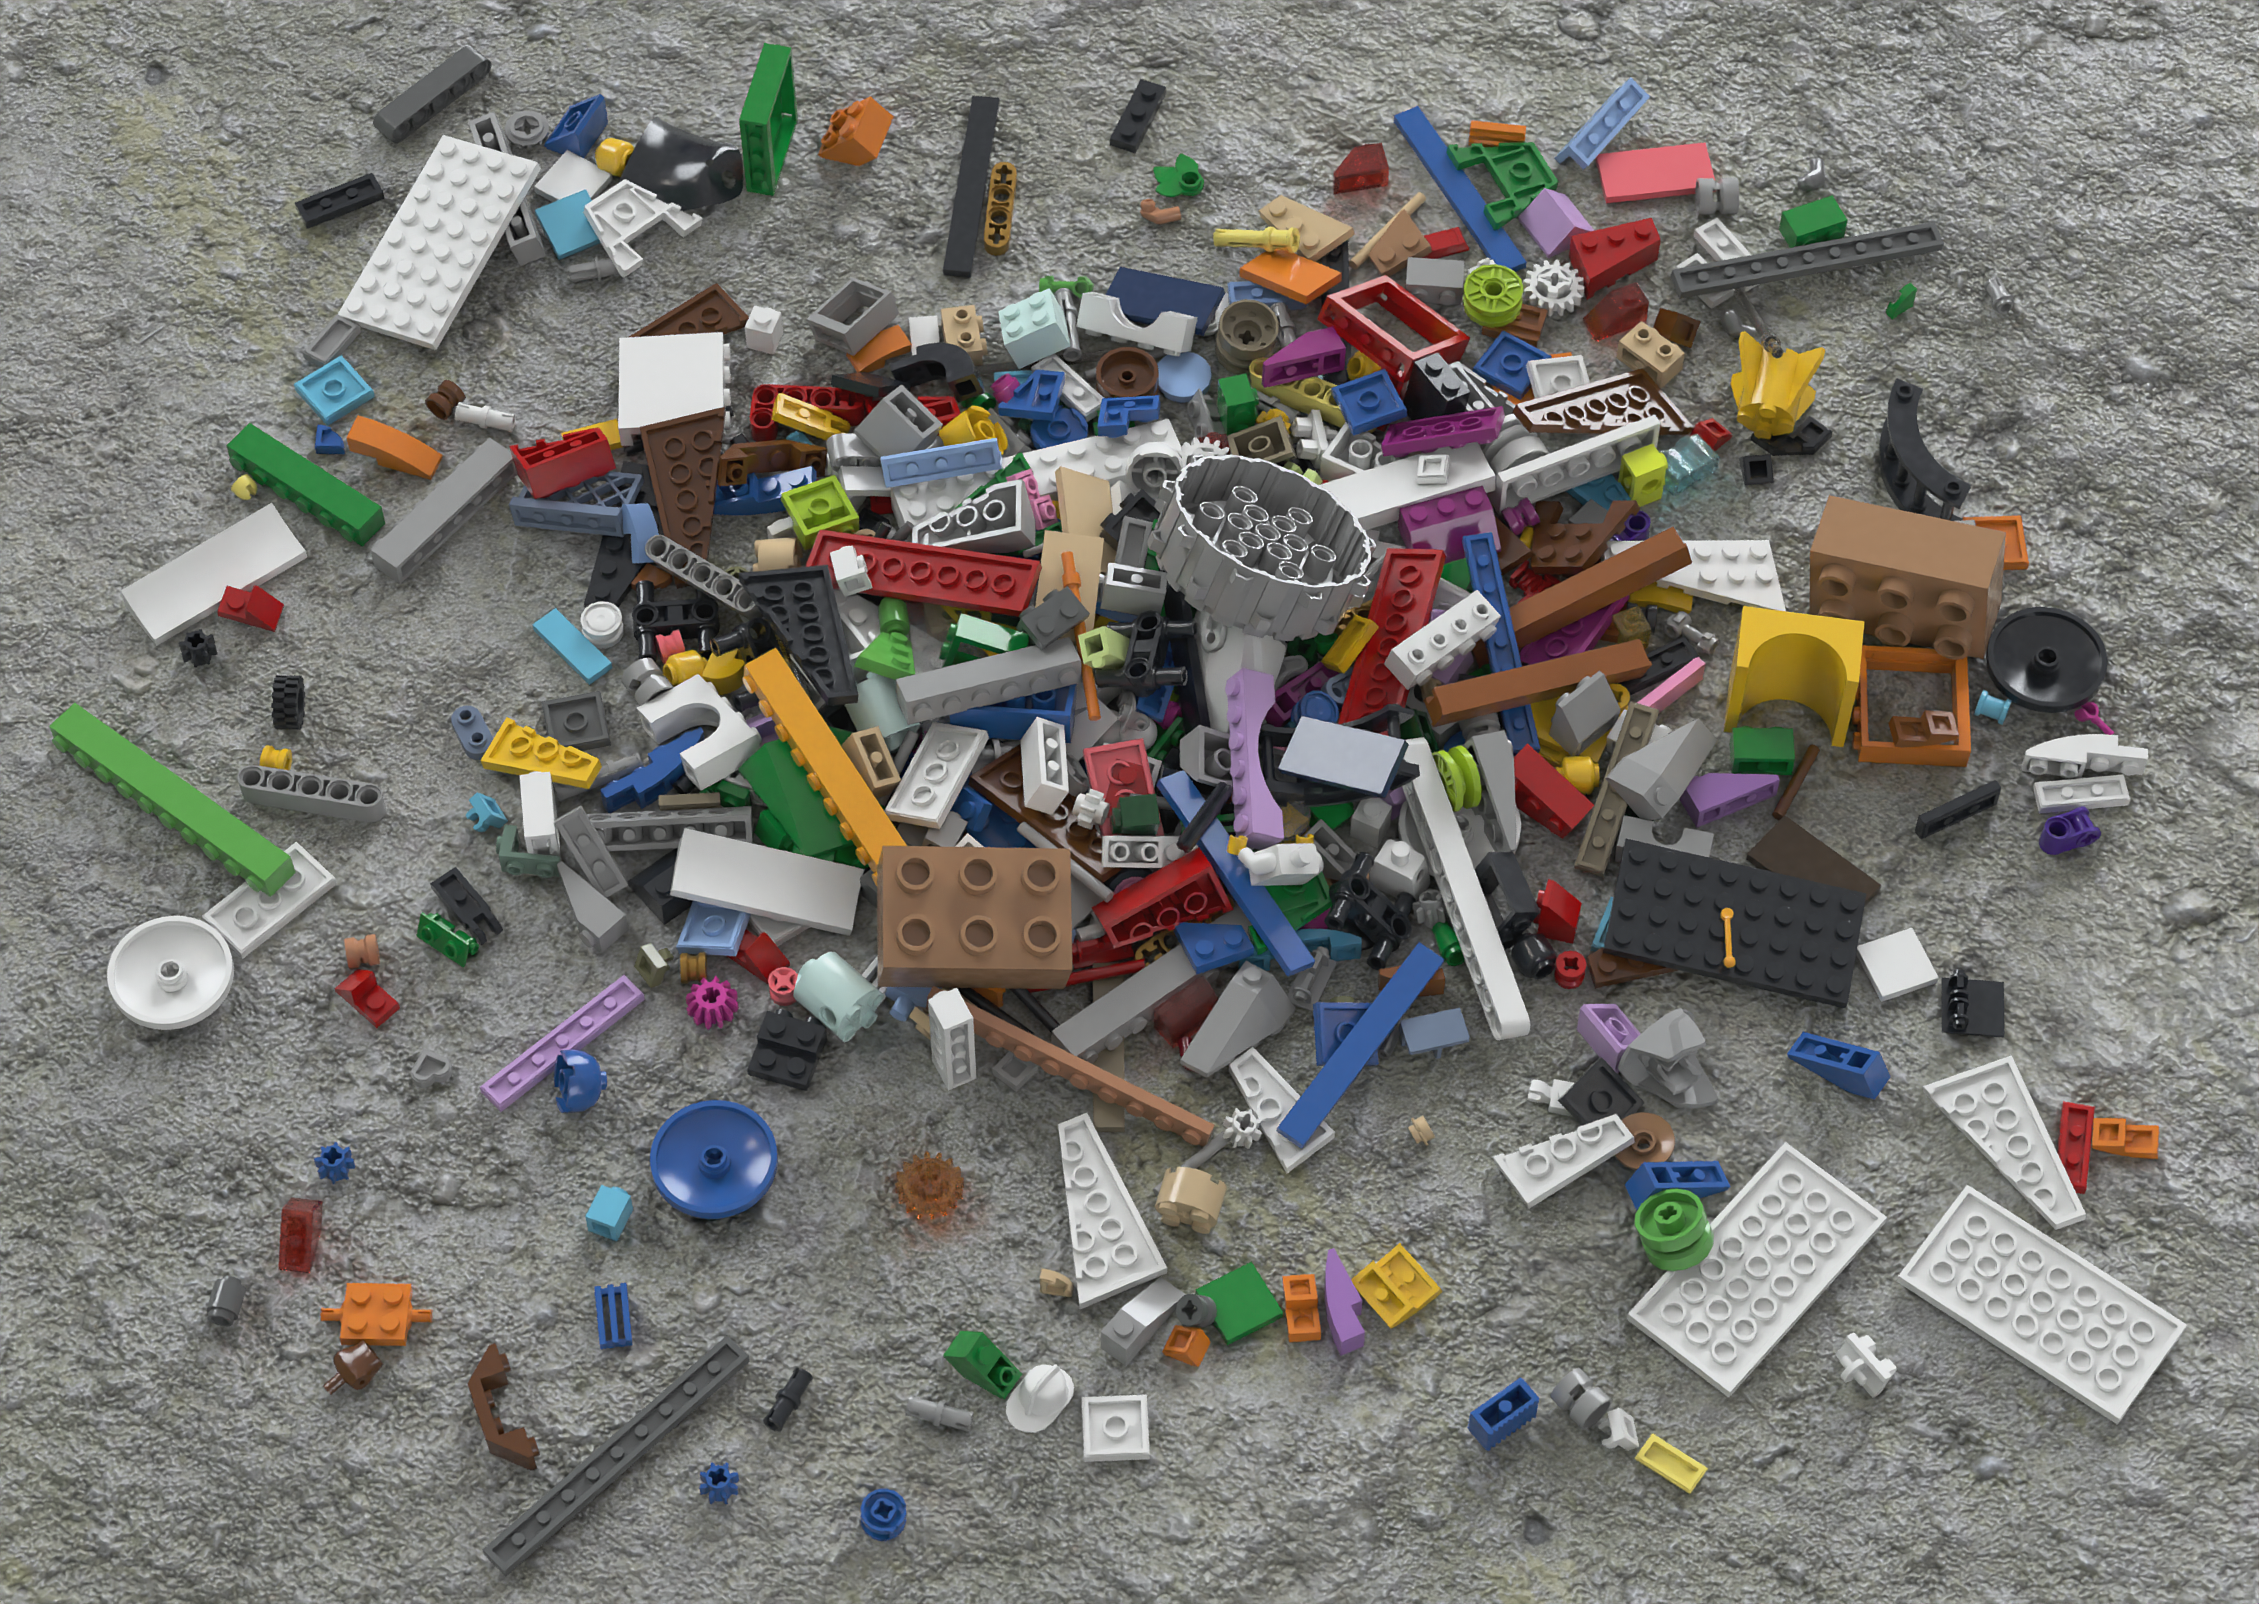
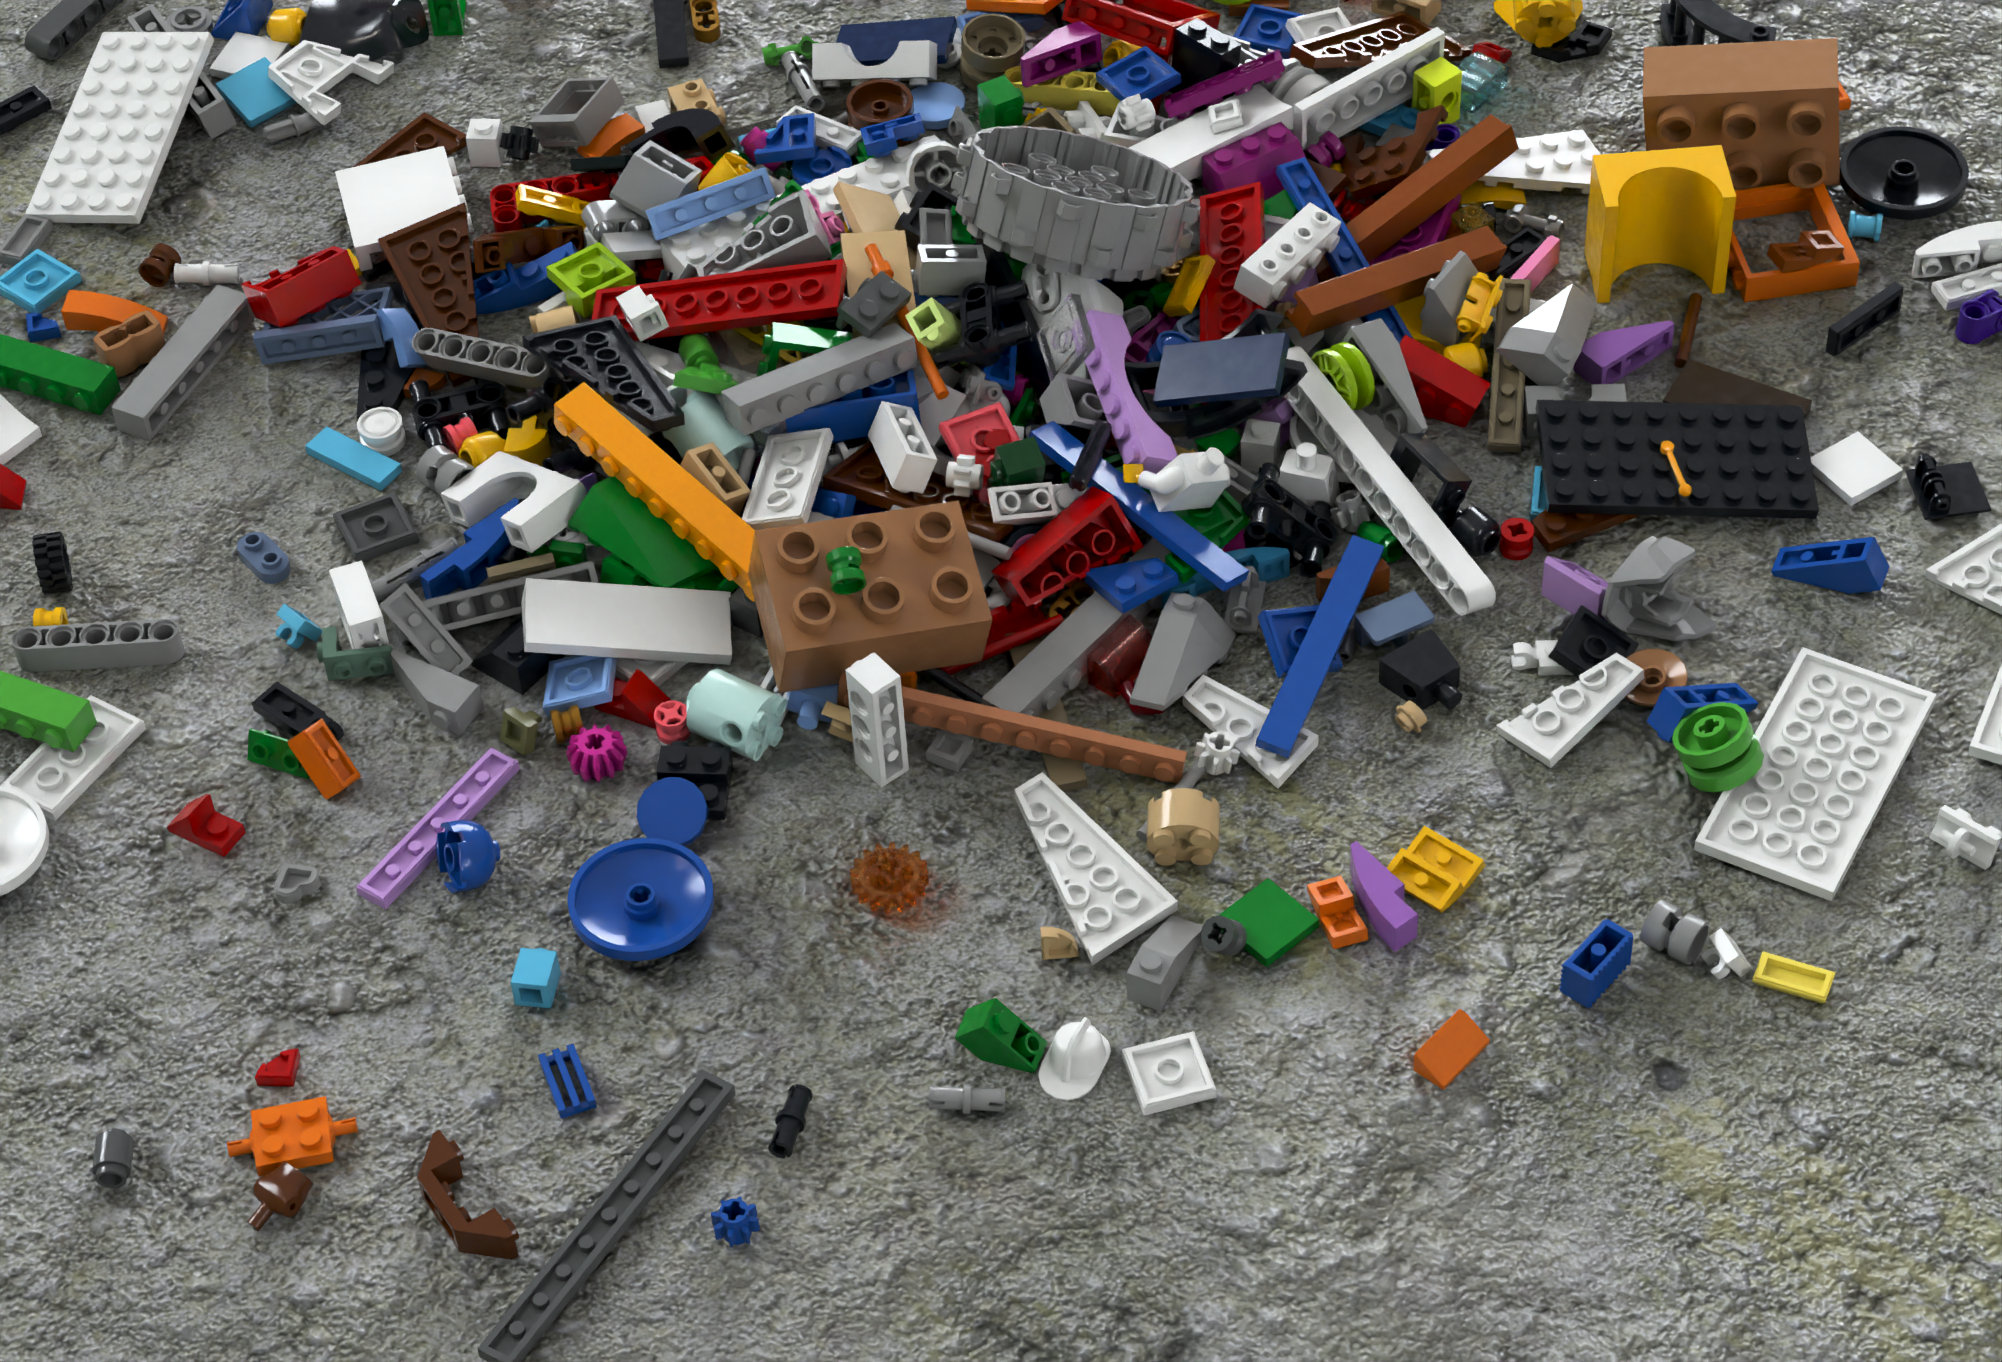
camera: 10 degrees left, 10 degrees down
clear red slope [278,1197,323,1274] -> none
blue gear [314,1142,356,1184] -> none
nougat wheel [344,934,380,969] -> none
yellow wing [480,717,602,789] -> none
blue wheel [861,1489,907,1541] -> none
light aqua brick [998,288,1070,369] -> none
orange slope [1162,1325,1210,1367] -> none
red slope [1533,879,1582,944] -> none
green brick [1729,726,1795,775] -> none
black slope [1739,454,1774,486] -> none
dark pink hand [2074,702,2115,735] -> none
none -> medium nougat brick [93,311,166,378]
none -> red tile [255,1049,301,1087]
none -> orange slope [287,719,362,799]
none -> black gear [500,126,540,160]
none -> blue tile [636,777,709,846]
none -> green wheel [826,546,866,595]
none -> clear tile [1036,293,1096,382]
none -> white gear [1117,94,1156,135]
none -> black torso [1379,629,1462,710]
none -> orange slope [1413,1009,1490,1090]
none -> yellow hinge [1456,272,1503,342]

